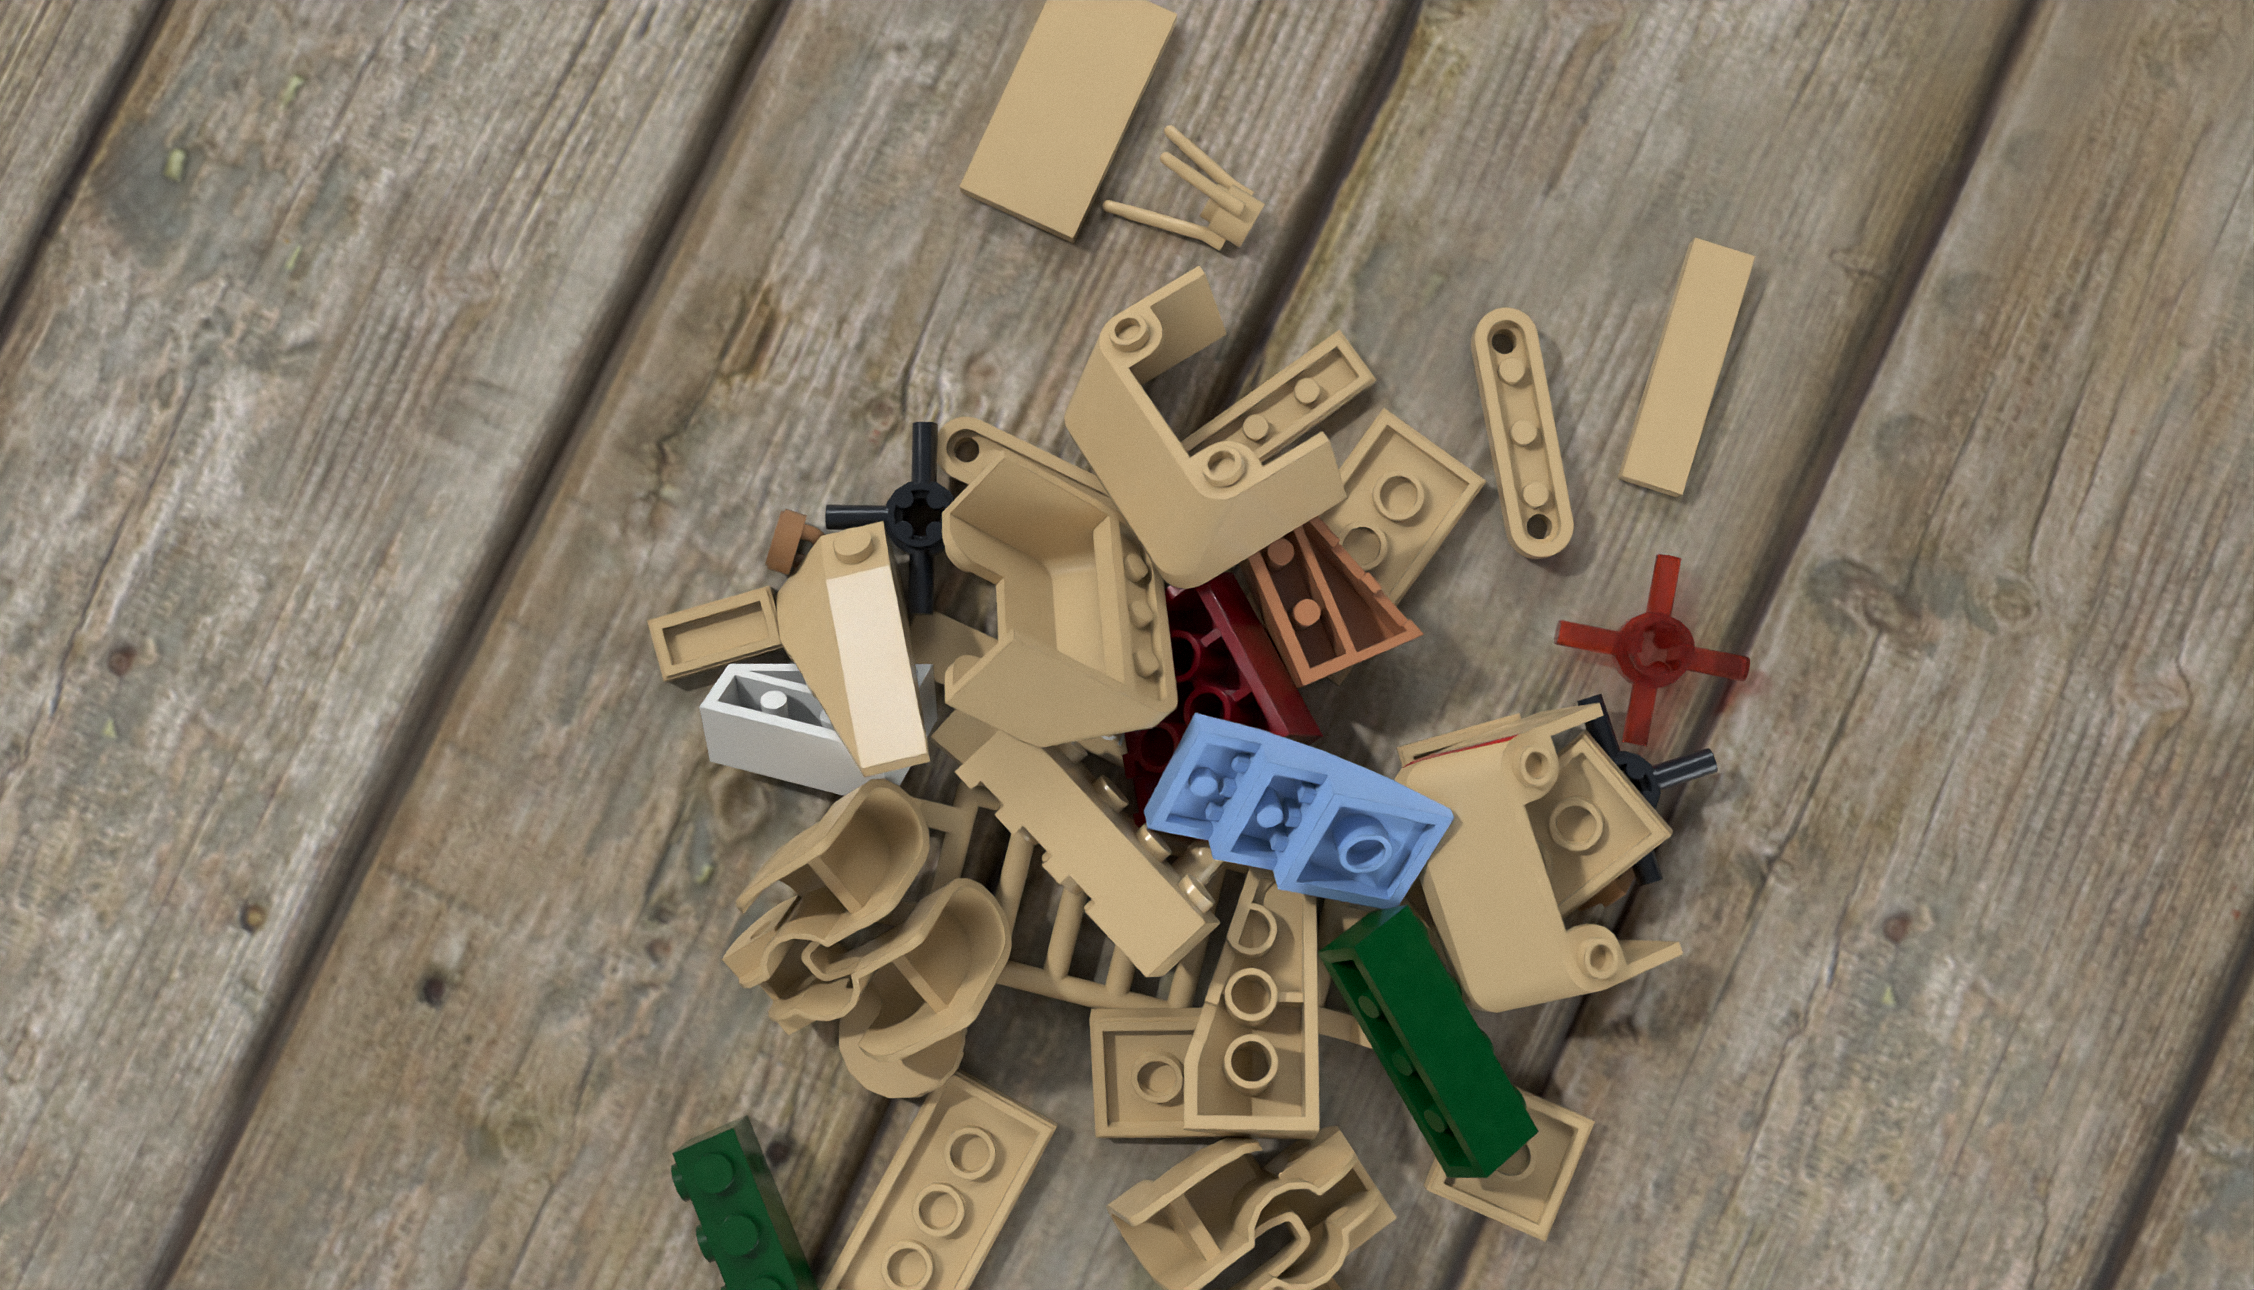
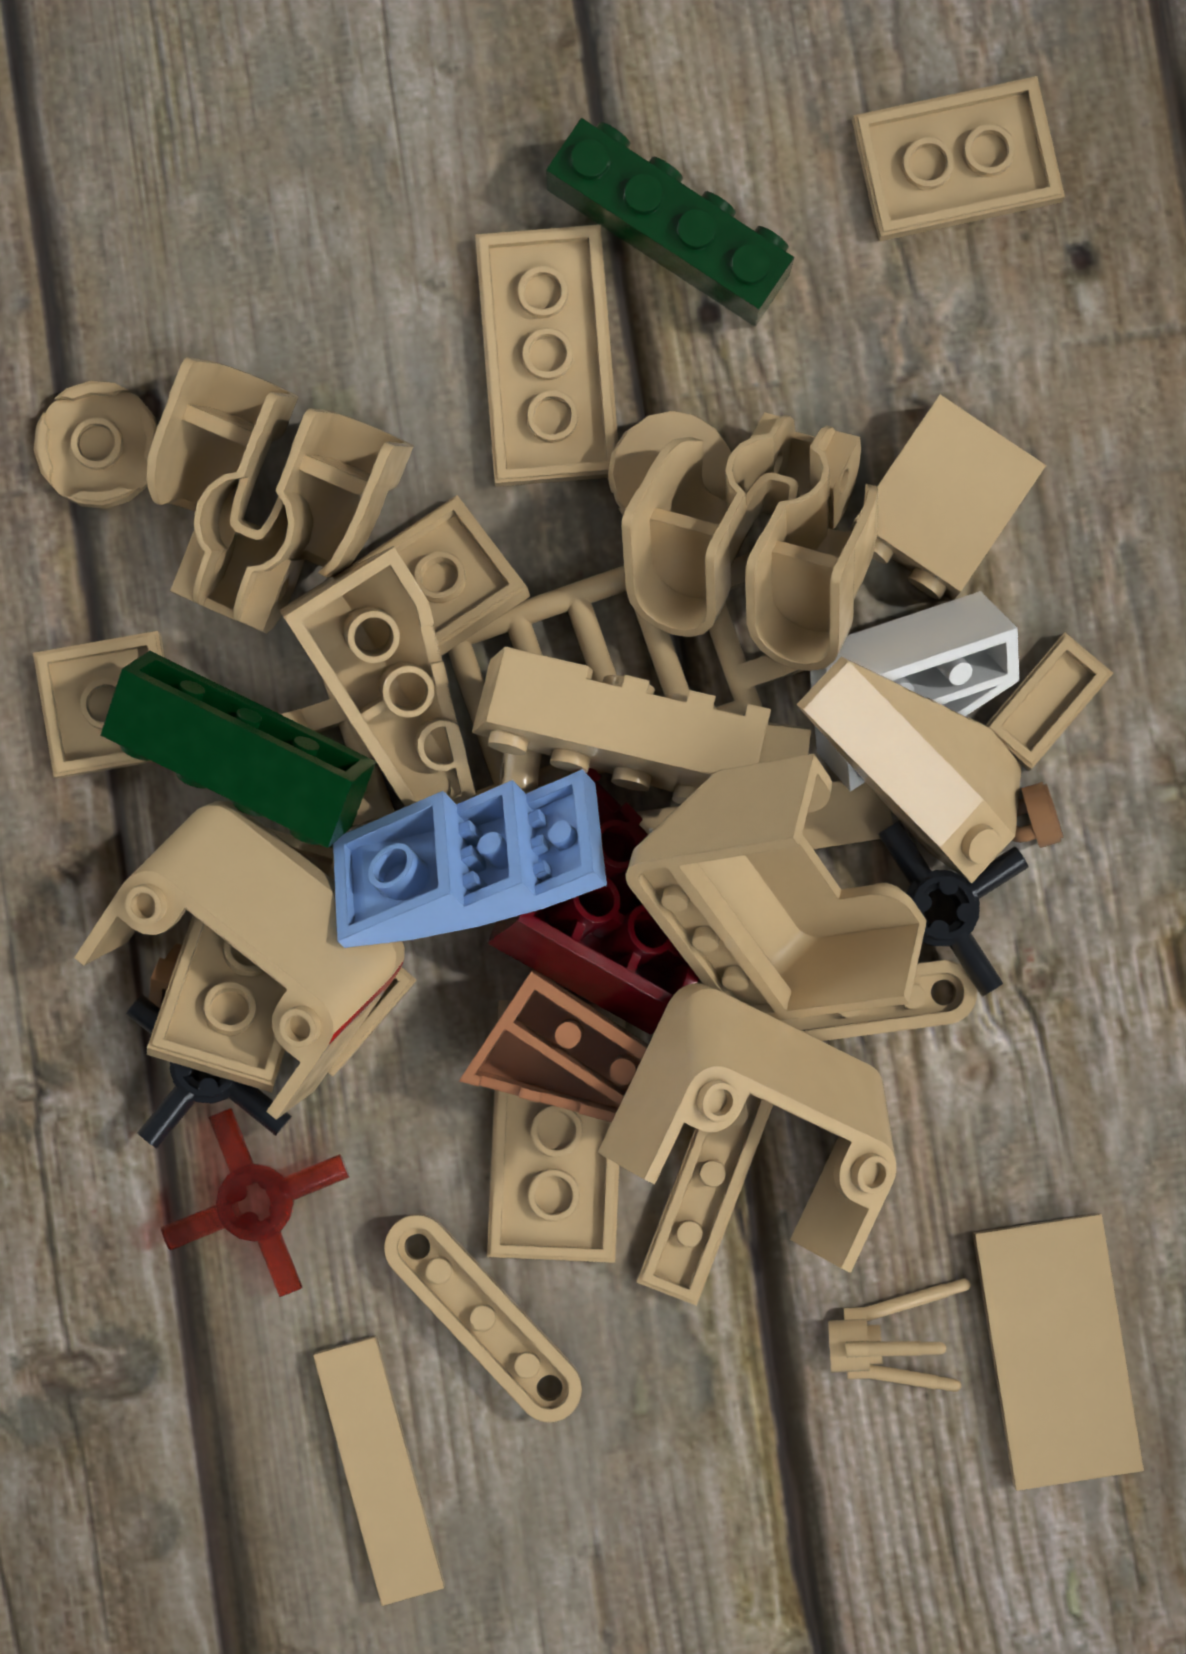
camera: 145 degrees right, 0 degrees up
none -> tan brick [849,394,1046,600]
none -> tan tile [852,76,1065,242]

